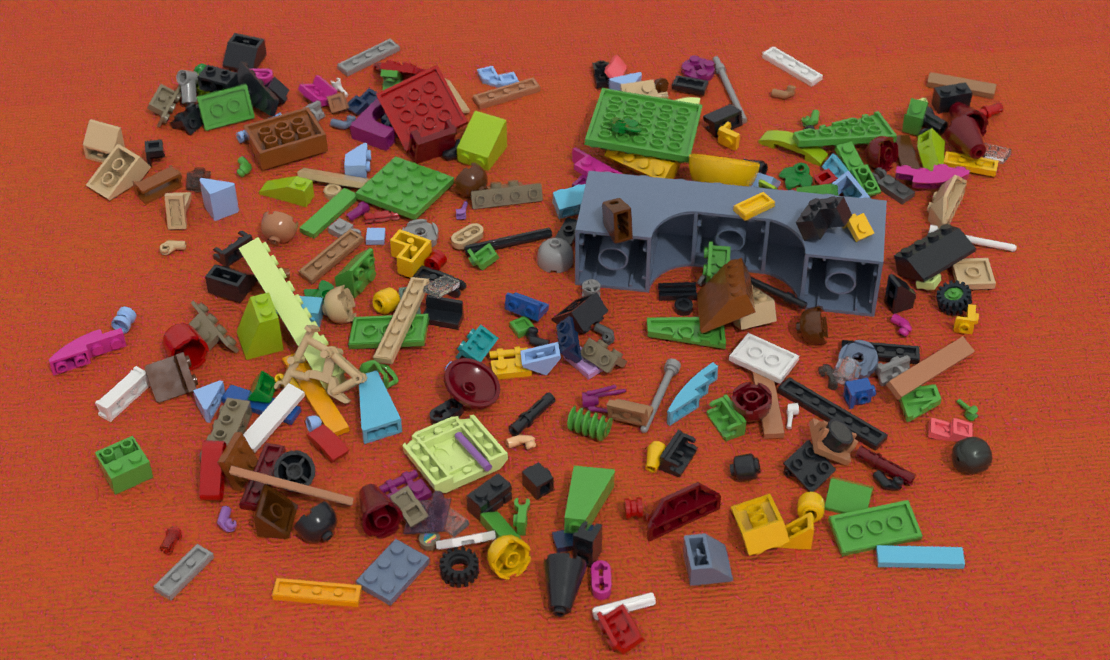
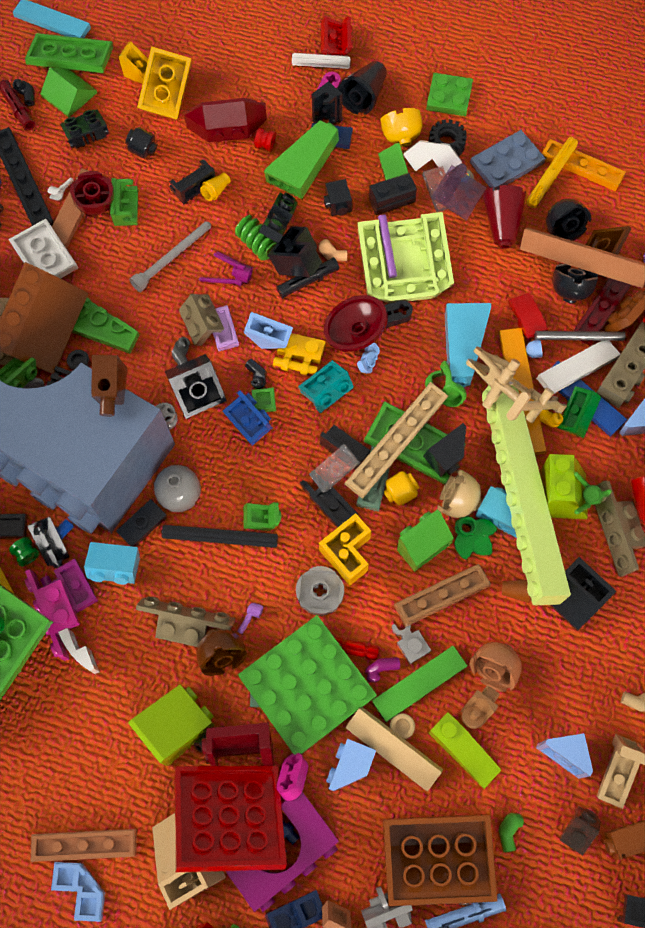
camera: 155 degrees left, 25 degrees up
hinge [213,230,253,267] -> none
sand blue arm [330,115,356,130] -> none
light blue tile [366,228,386,245] -> none
magenta plate [379,470,432,503] -> none
dark tan slope [390,486,429,528] -> none
red wheel [424,249,447,271] -> none
tan plate [451,223,484,249] -> none
bright green plate [513,498,530,536] -> none
dark blue bracket [556,316,582,364] -> none
medium nougat panel [607,399,654,427] -> none
medium azure slope [667,362,718,426] -> none
sand blue slope [683,534,733,586] -> none
yellow head [797,492,825,523] -> none
piece [809,418,858,466] -> none
none -> white slope [58,628,99,674]
none -> black slope [259,192,298,243]
none -> black brick [268,226,322,277]
none -> dark pink beam [277,753,308,801]
none -> black slope [423,423,466,478]
none -> bright green plate [426,73,473,117]
none -> medium nougat hips [460,685,500,729]
none -> yellow axle [526,137,578,208]
none -> flat silver bar [535,331,625,341]
none -> bright green plant [574,472,612,514]

